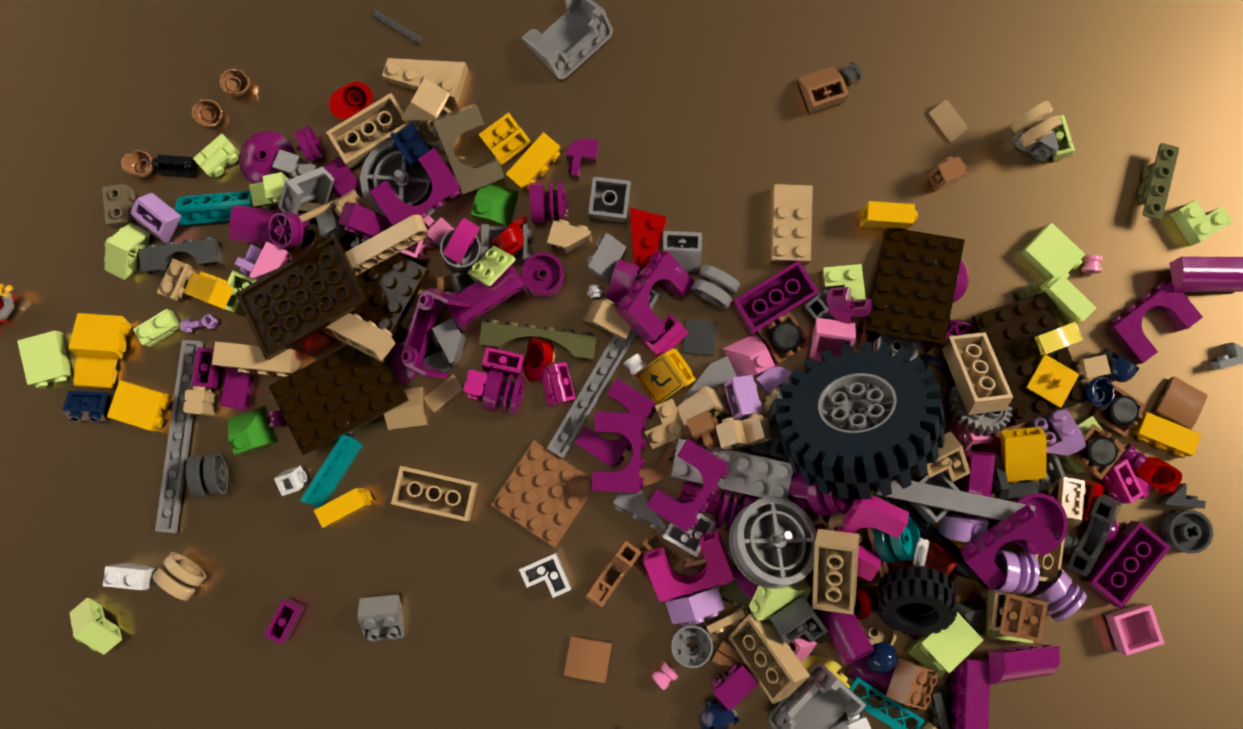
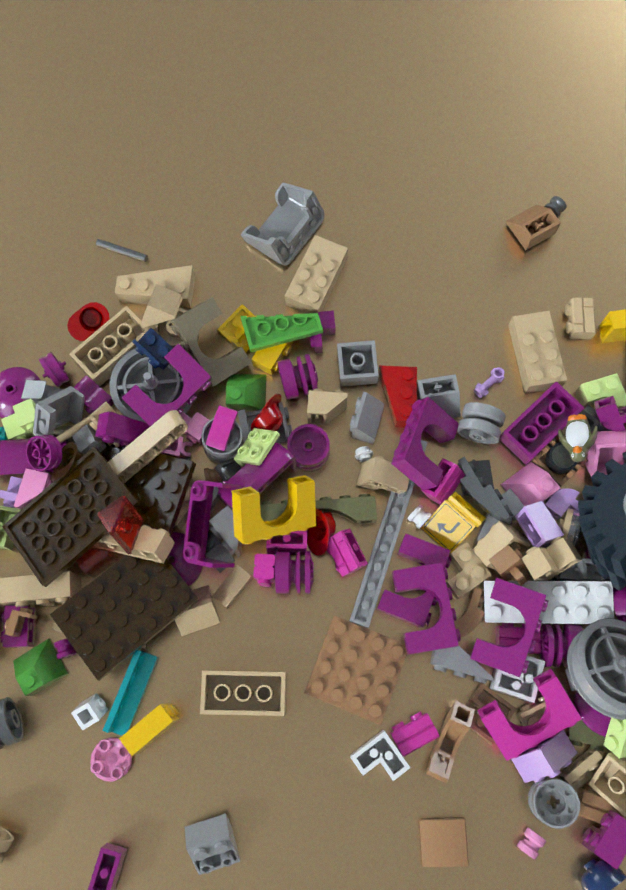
camera: 10 degrees left, 10 degrees down
magenta brick [606,259,640,304] -> none
none -> medium nougat bracket [5,607,38,637]
none -> bright pink dish [90,738,132,782]
none -> clear red slope [97,496,144,554]
none -> yellow arch [232,475,316,544]
none -> bright green wing [240,313,323,352]
none -> tan brick [285,235,348,314]
none -> dark pink brick [390,711,440,757]
none -> dark grey slope [458,456,513,525]
none -> lavender bar [474,367,505,398]
none -> animal [558,414,598,462]
none -> tan brick [565,298,596,340]

